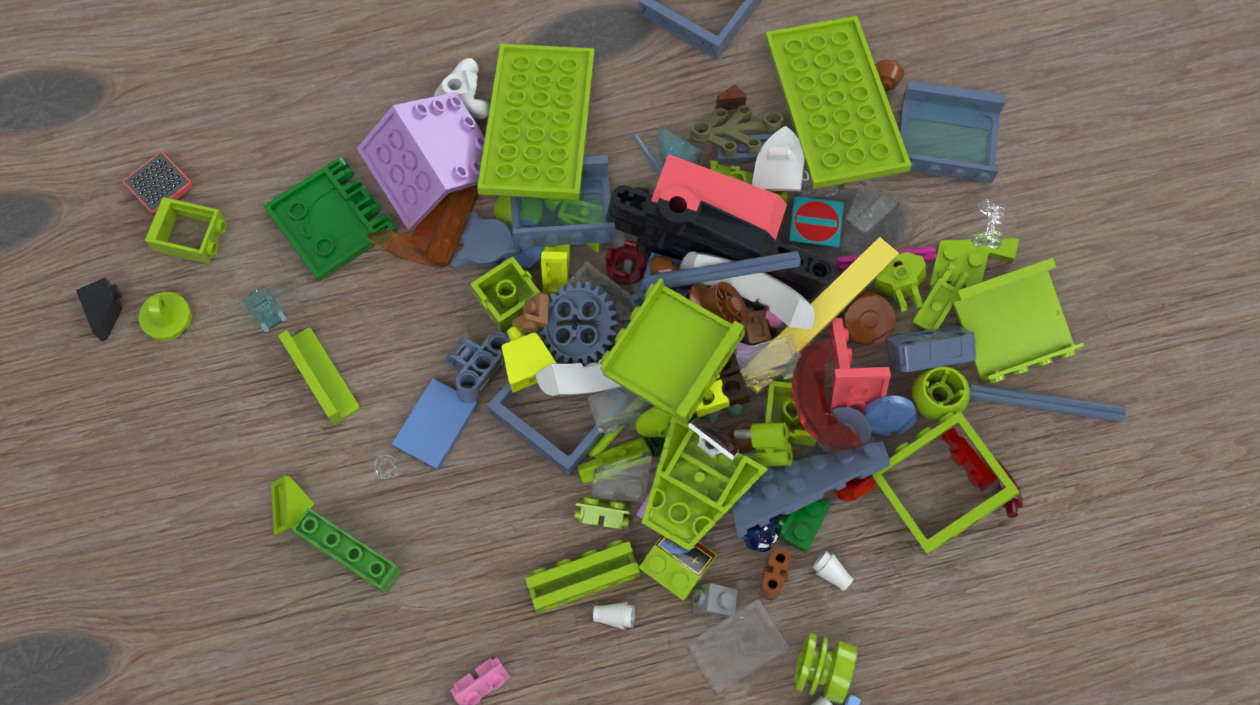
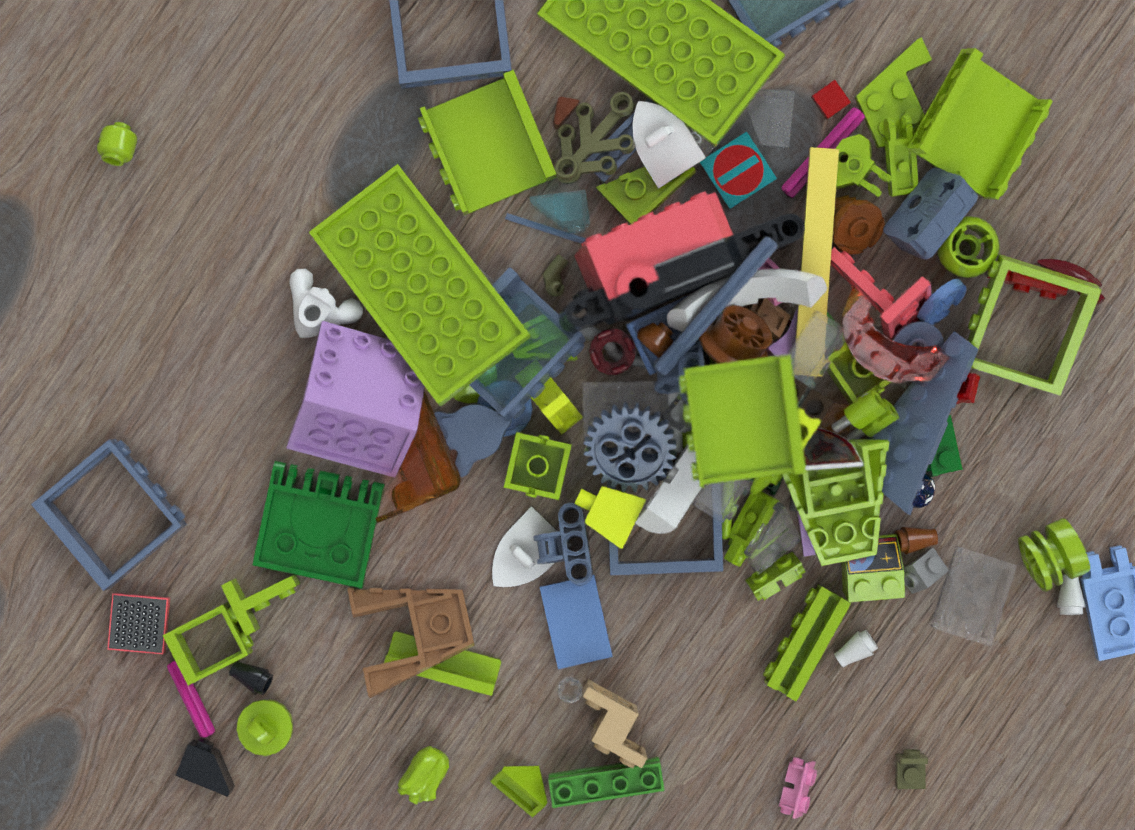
camera: 45 degrees left, 20 degrees up
clear light blue slope [243,287,287,333] -> none
medium nougat bracket [512,293,549,333] -> none
dark orange piece [760,548,791,600] -> none
white cone [812,551,854,591] -> none
sand blue axle [969,383,1126,422] -> none
clear piece [971,199,1007,249] -> none
none -> sand blue window [31,439,187,591]
none -> dark pink axle [167,661,215,738]
none -> lime bracket [221,574,301,636]
none -> black cone [229,661,273,695]
none -> medium nougat wing [347,588,475,698]
none -> lime piece [397,746,449,805]
none -> lime panel [418,70,557,216]
none -> white shield [492,506,571,587]
none -> tan bracket [583,679,647,768]
none -> red tile [811,80,851,120]
none -> dark orange cone [894,527,938,555]

